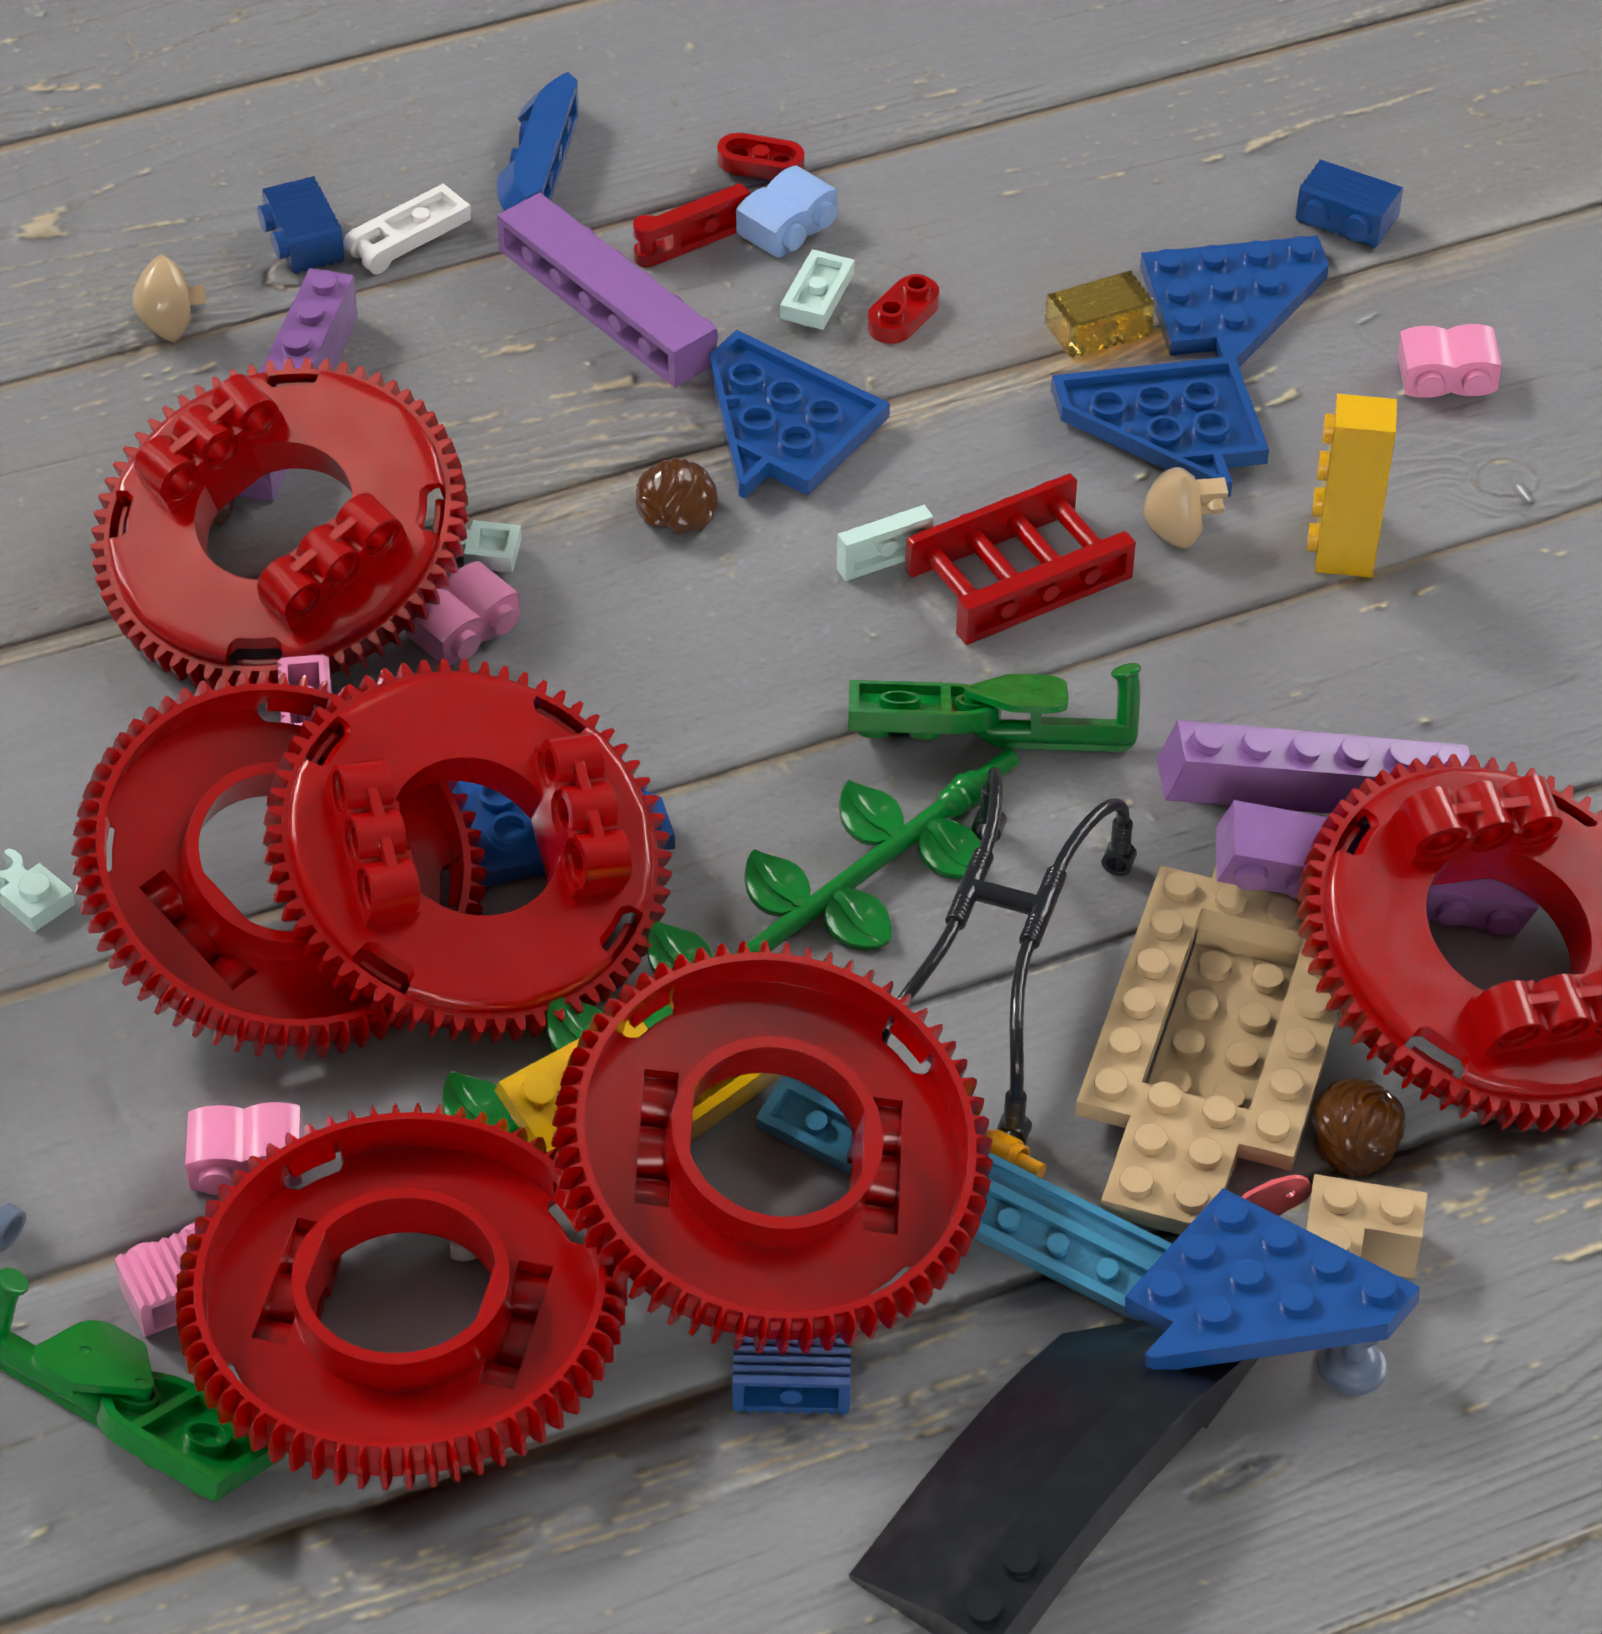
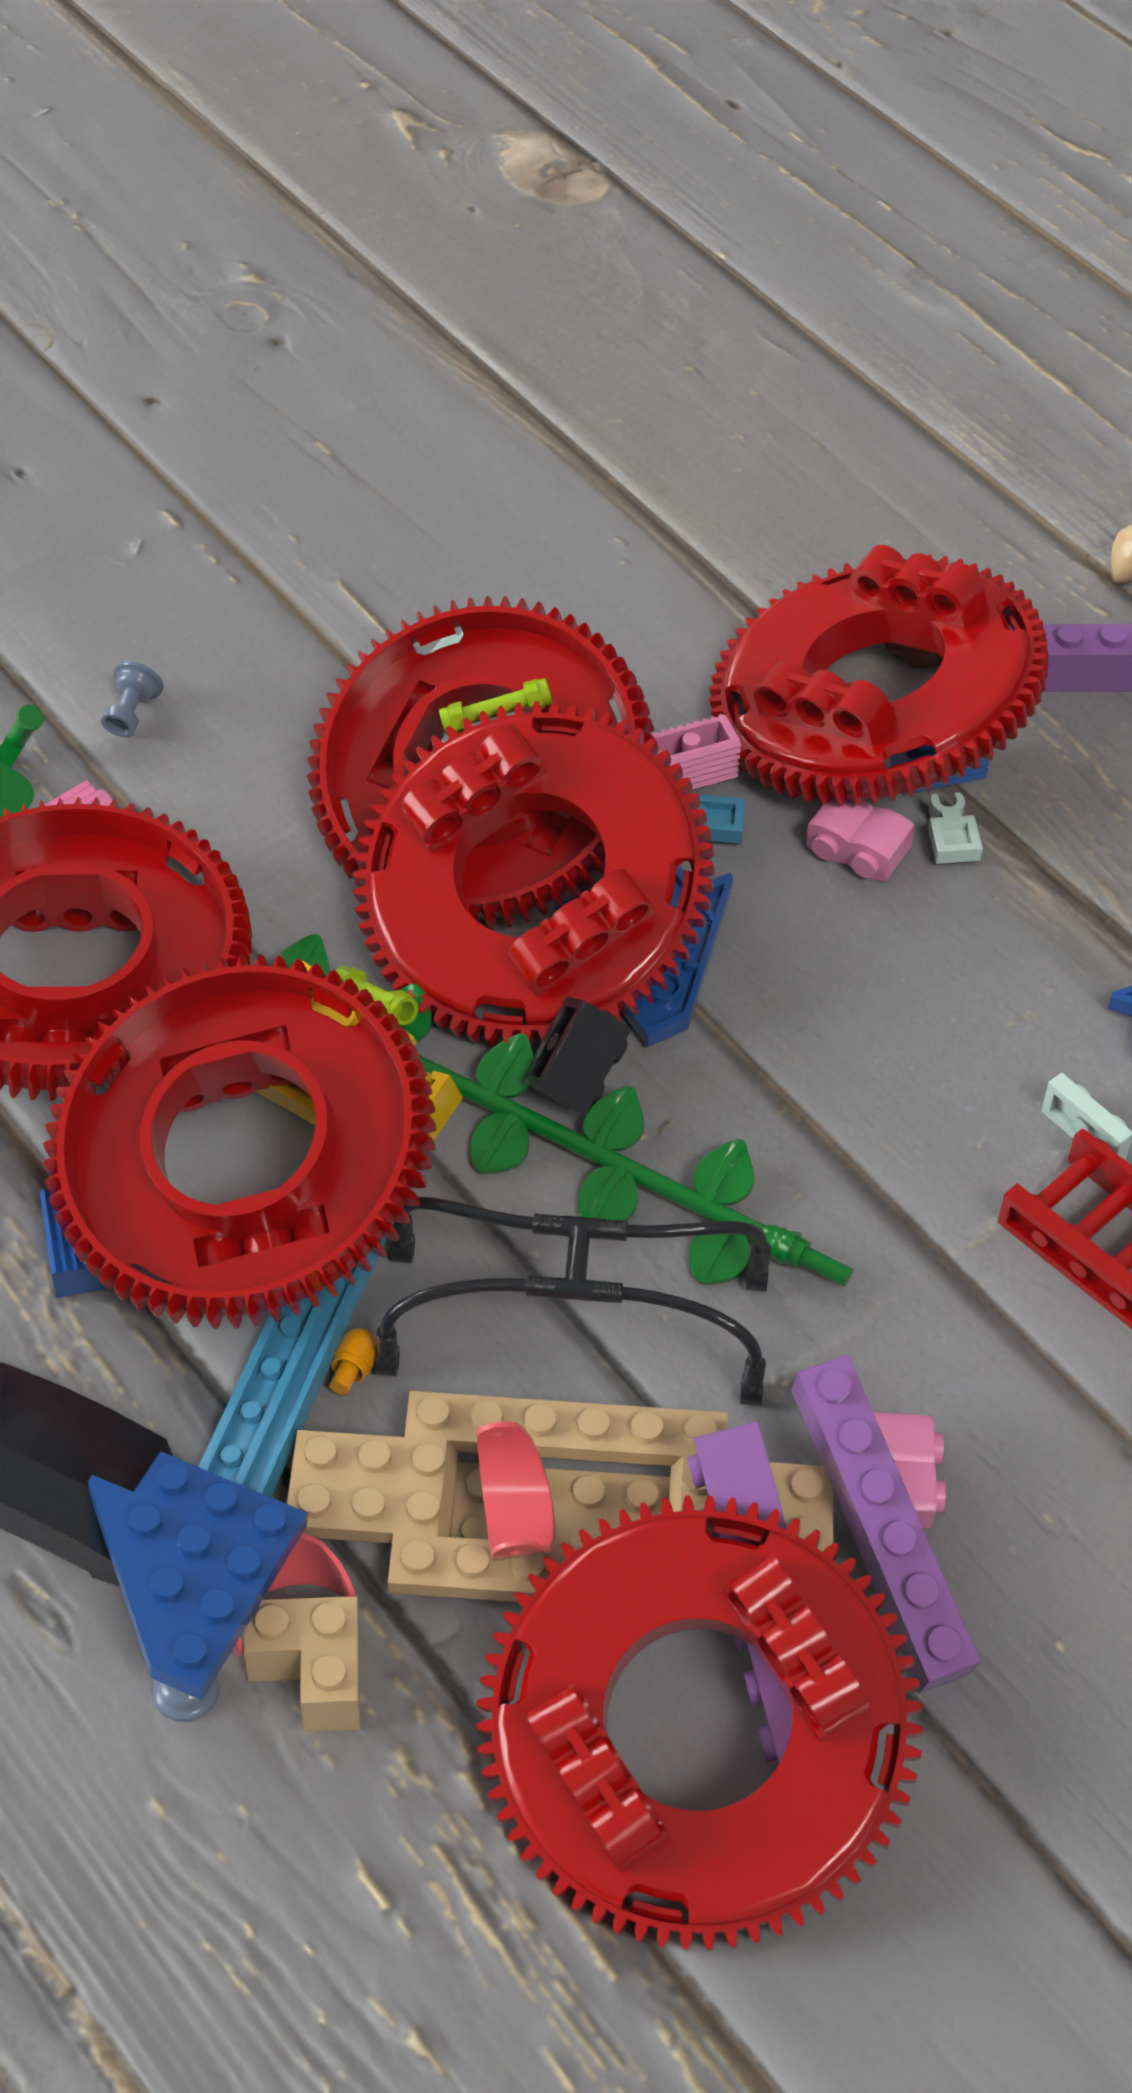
camera: 75 degrees right, 5 degrees up
bright pink brick [185,1102,304,1195] -> none
reddish brown hair [636,458,718,535] -> none
green plate [848,663,1141,752] -> none
reddish brown hair [1311,1078,1406,1178] -> none
none -> lime bar [335,965,418,1025]
none -> lime bar [439,678,553,736]
none -> coral piece [477,1421,556,1561]
none -> black brick [521,996,632,1115]

